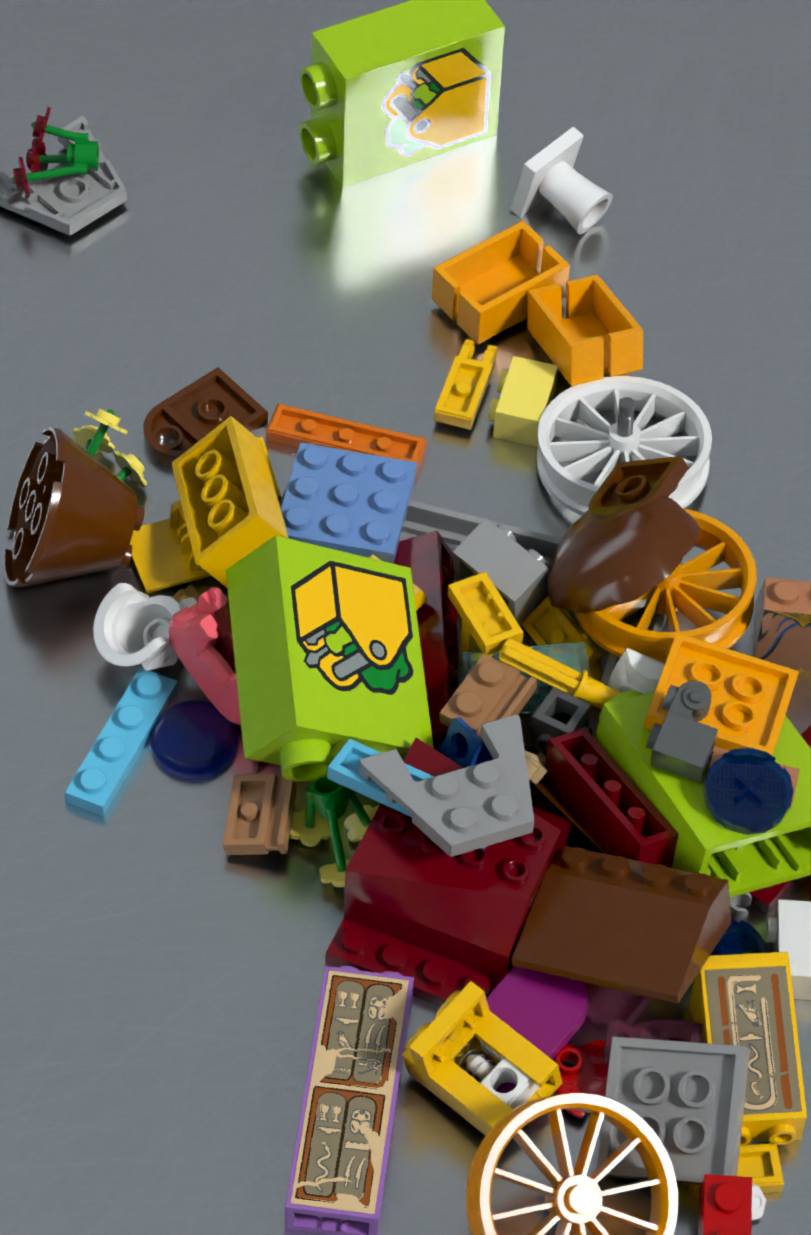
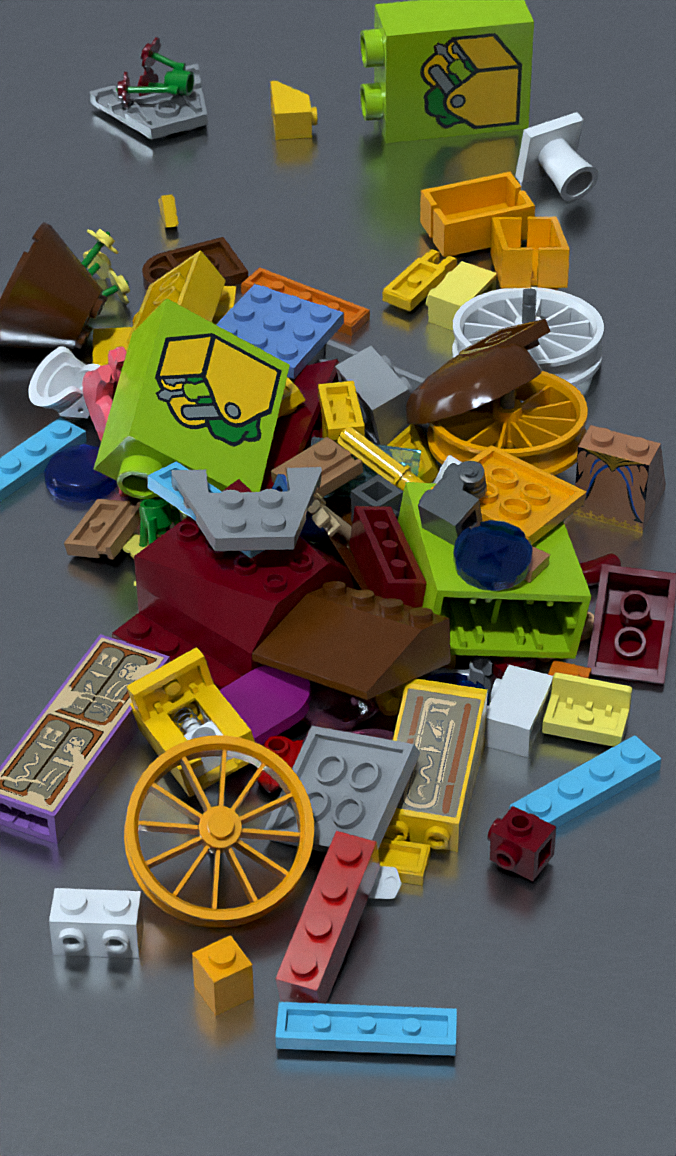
camera: 20 degrees right, 10 degrees down
none -> yellow tile [158,194,179,228]
none -> yellow slope [270,81,317,140]

